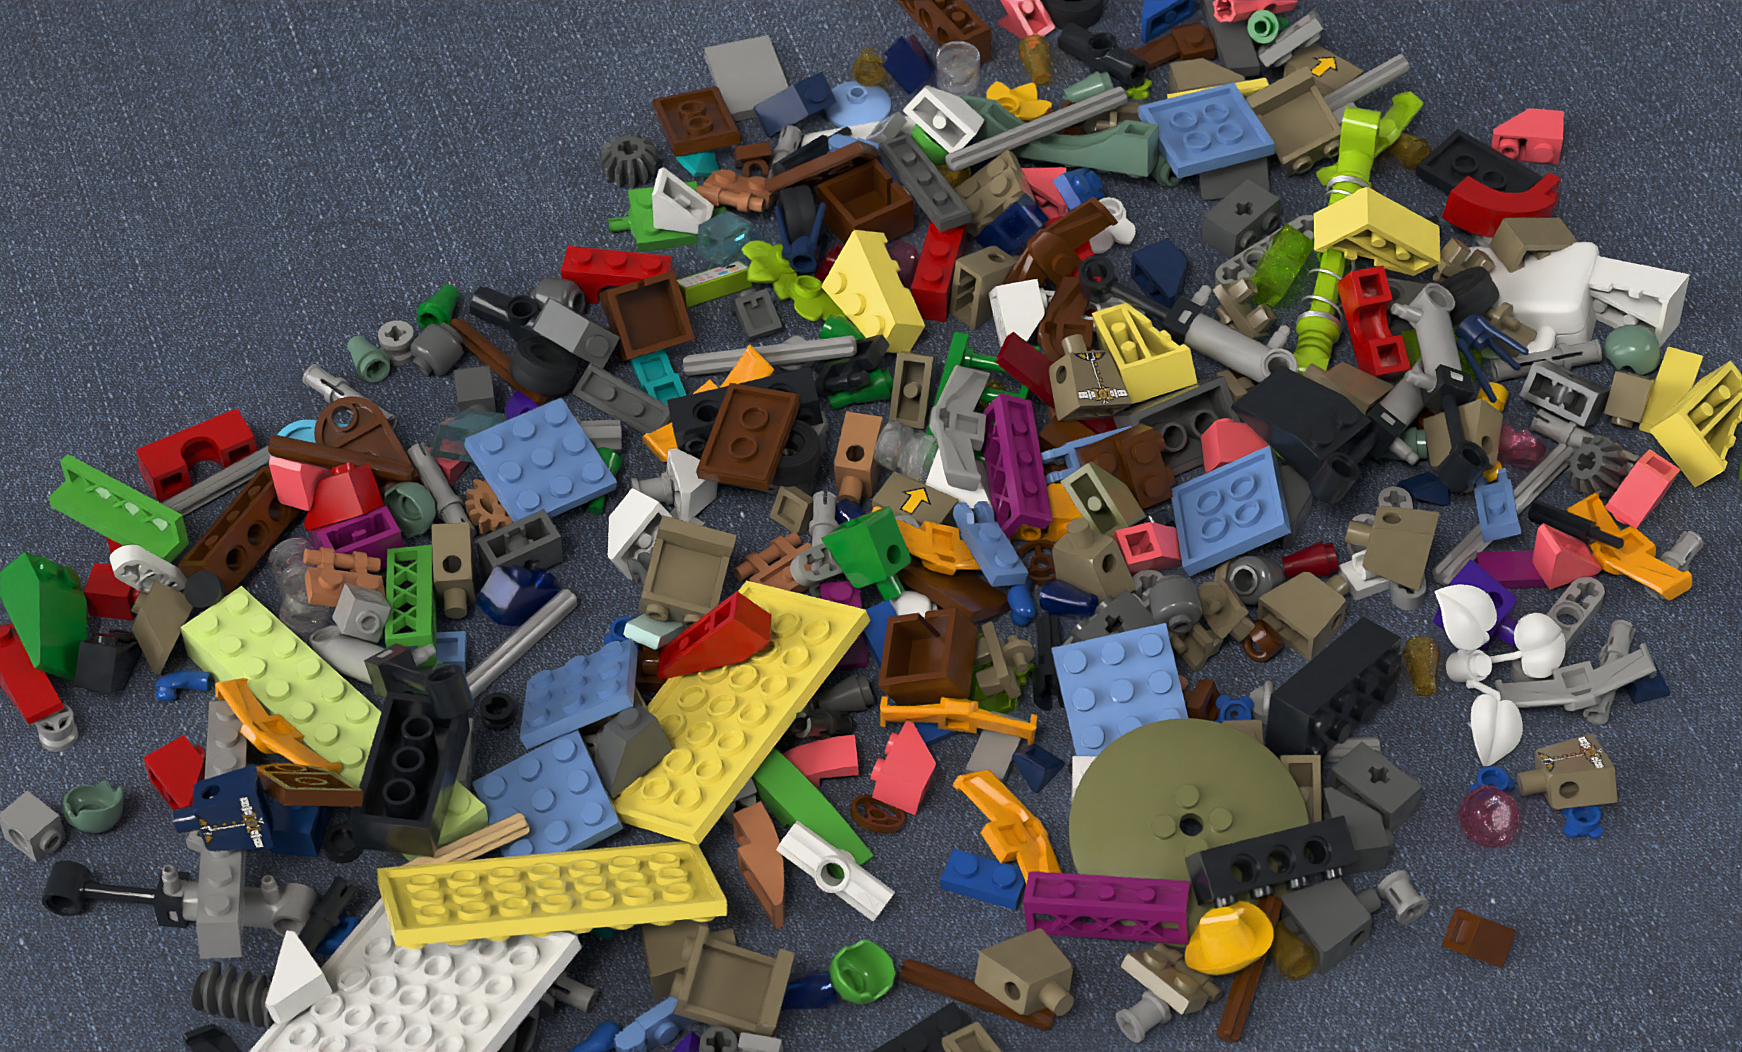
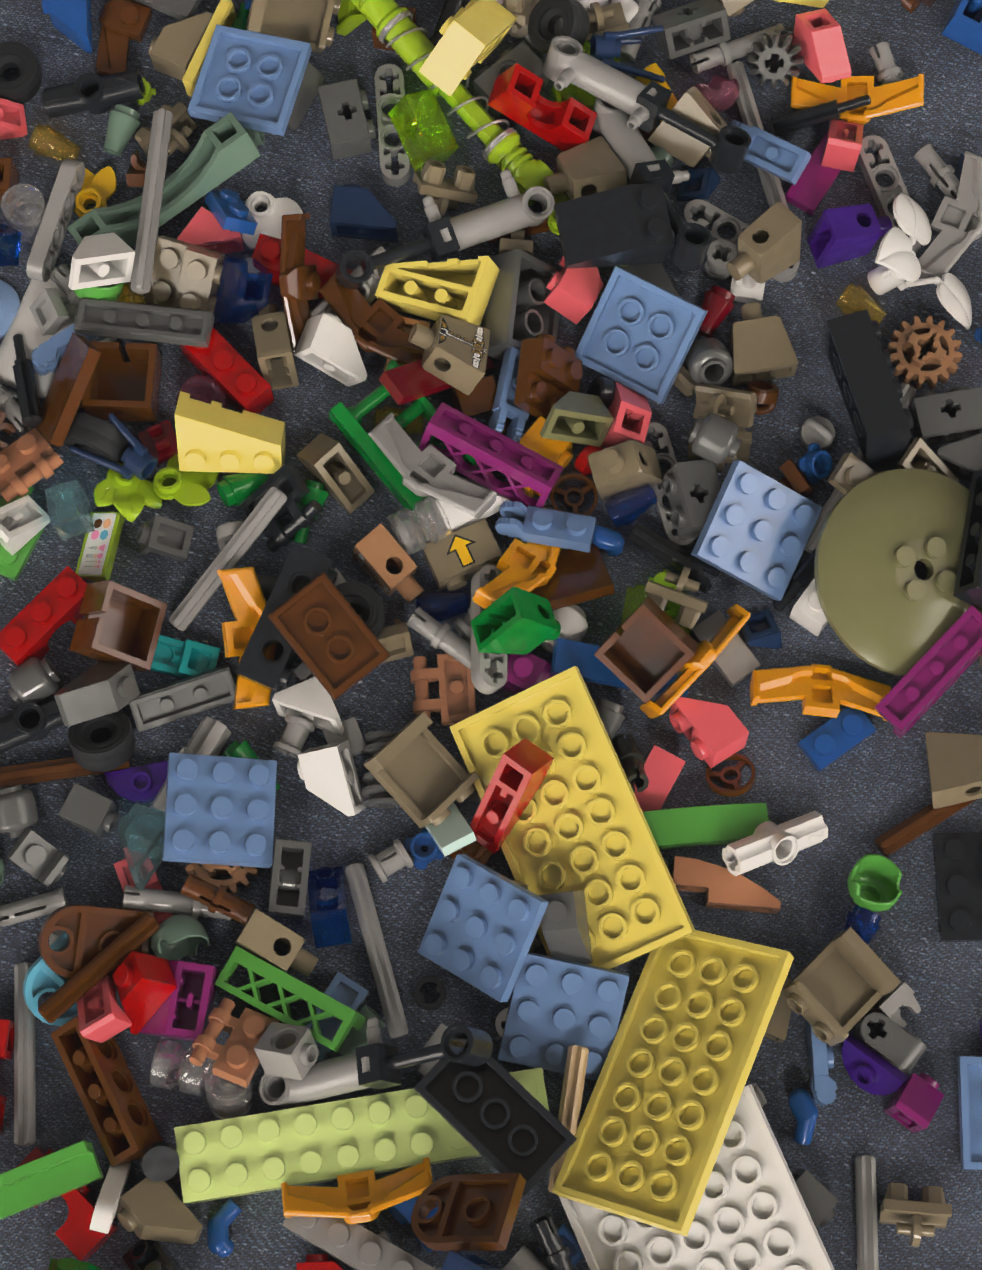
camera: 55 degrees left, 25 degrees up
none -> dark grey bracket [6,828,70,887]
none -> light grey beam [26,159,85,282]
none -> reddish brown pin [180,872,255,926]
none -> light grey bush [367,838,414,884]
none -> medium nougat gear [887,316,962,389]

